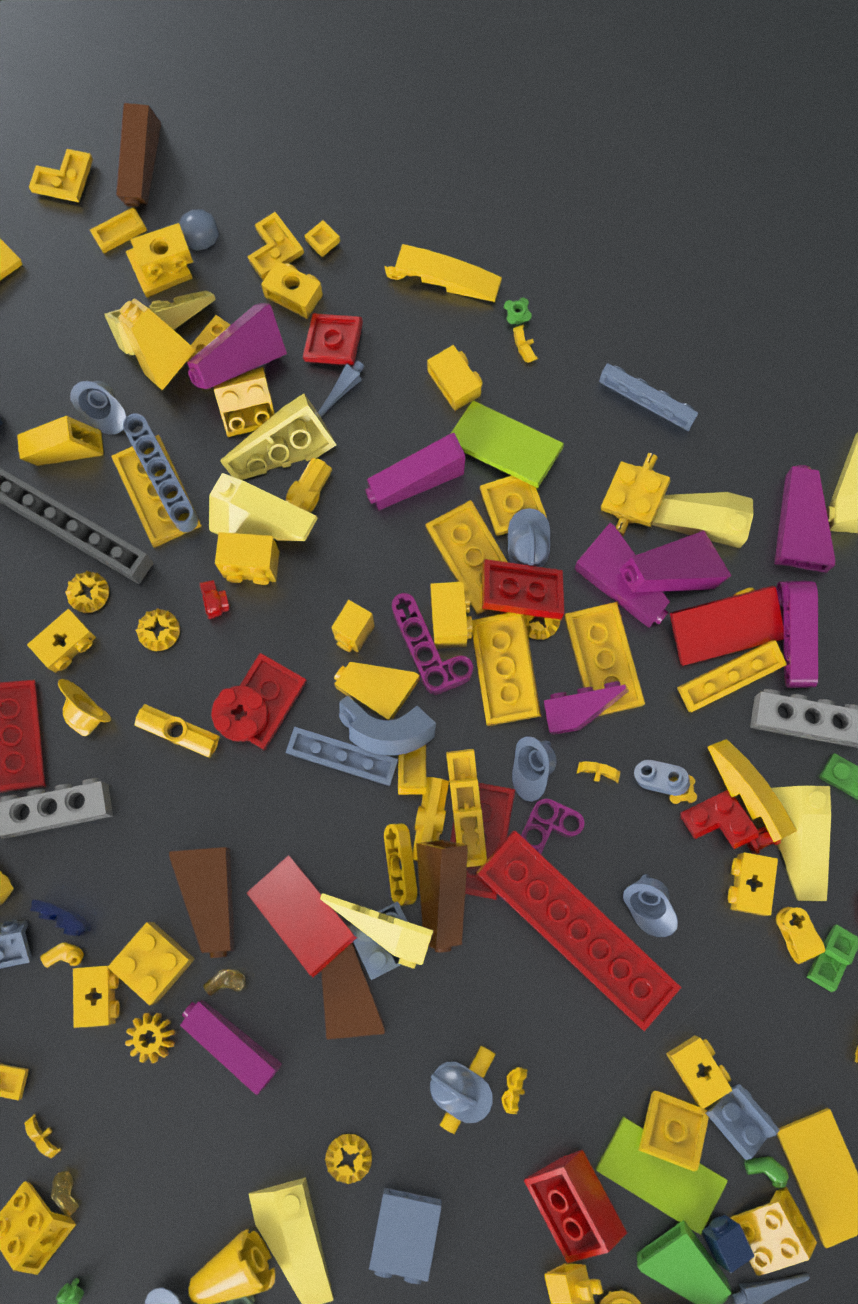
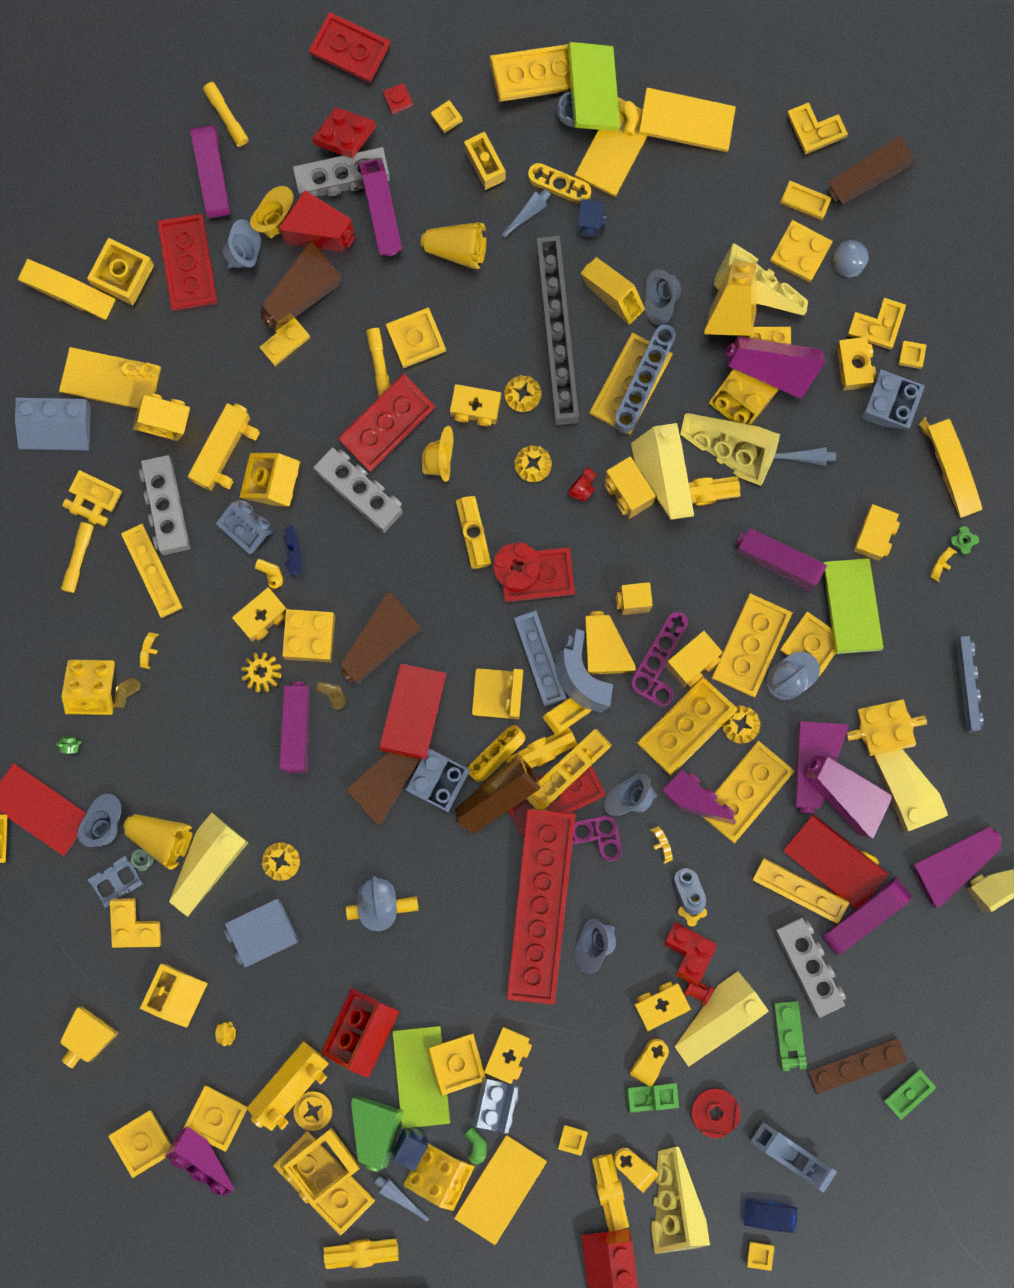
camera: 50 degrees right, 5 degrees up
yellow brick [130,223,193,278] -> none
red plate [303,313,363,365] -> none
light yellow wedge [320,893,433,969] -> none
red plate [482,559,564,620] -> none
yellow piece [501,1068,528,1114] -> none
yellow slope [708,739,797,842] -> none
none -> yellow bracket [472,669,523,719]
none -> yellow plate [558,1125,588,1156]
none -> sand blue slope [861,369,925,429]

